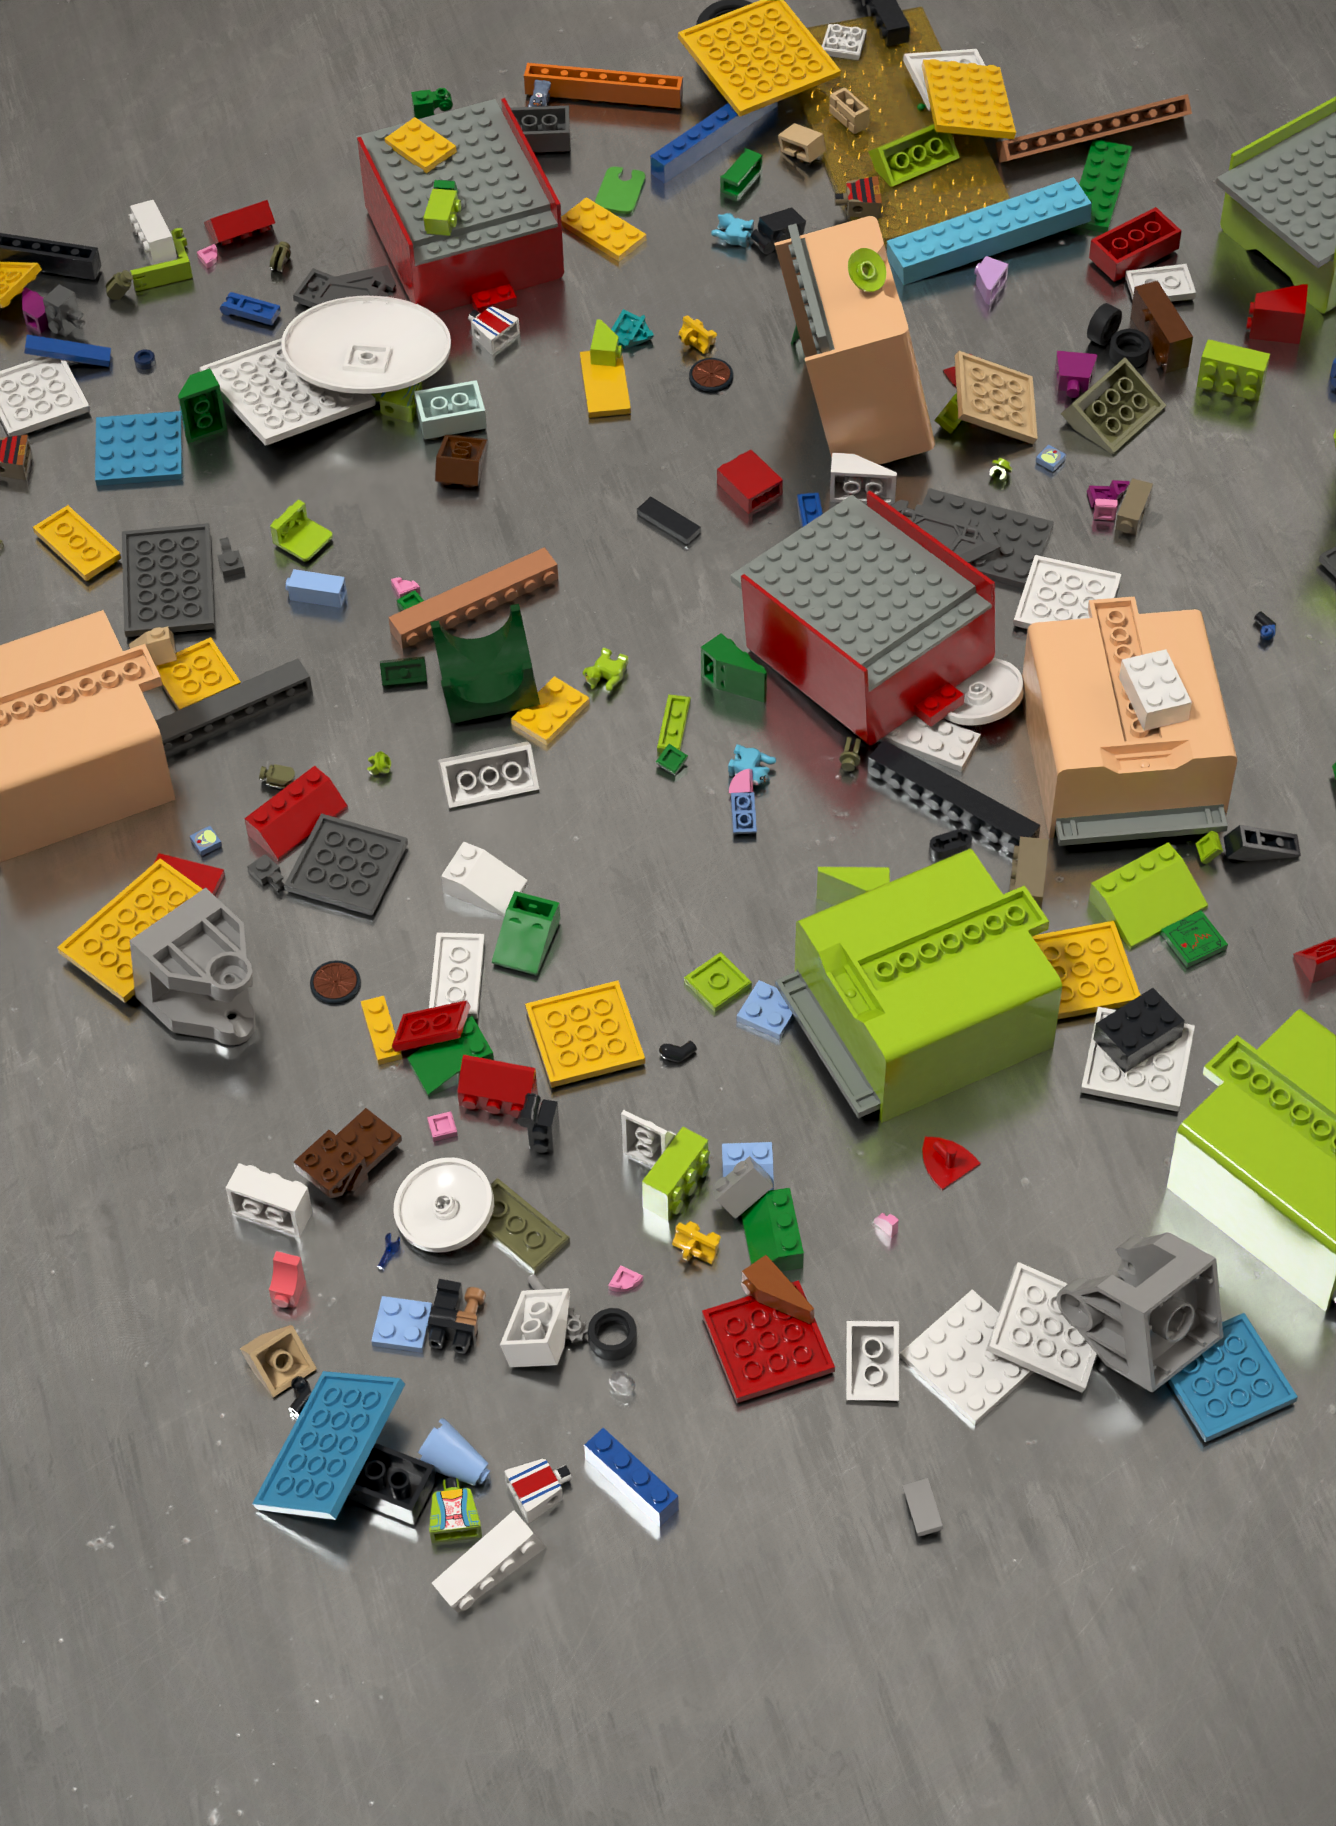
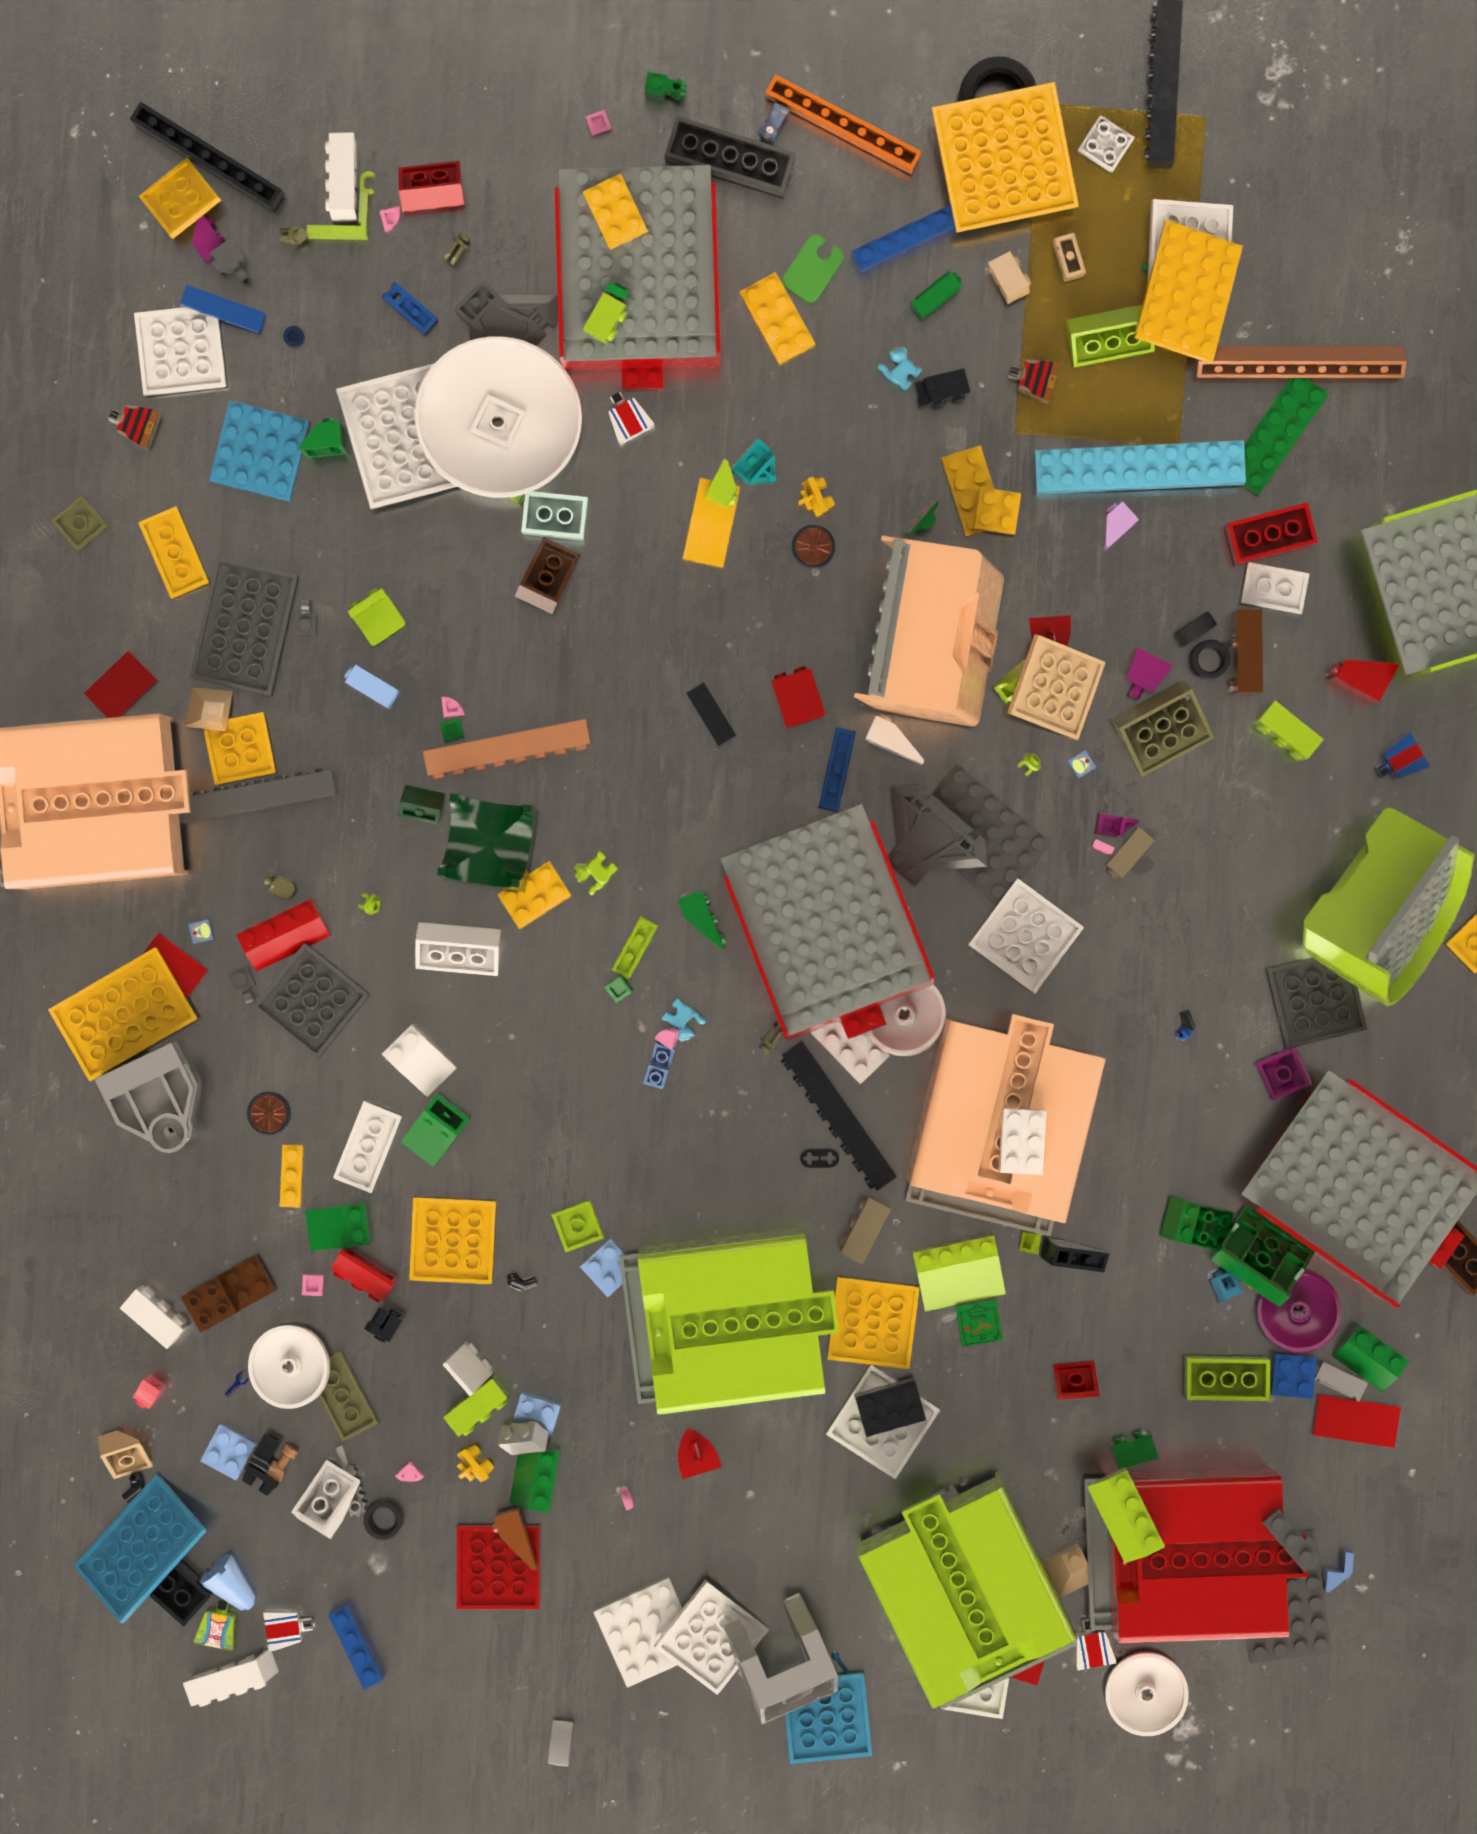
camera: 15 degrees right, 35 degrees up
red tile [392,1000,471,1052] -> none
lime slope [817,867,890,905] -> none
white slope [846,1321,899,1401] -> none
lime dish [848,248,887,292] -> none

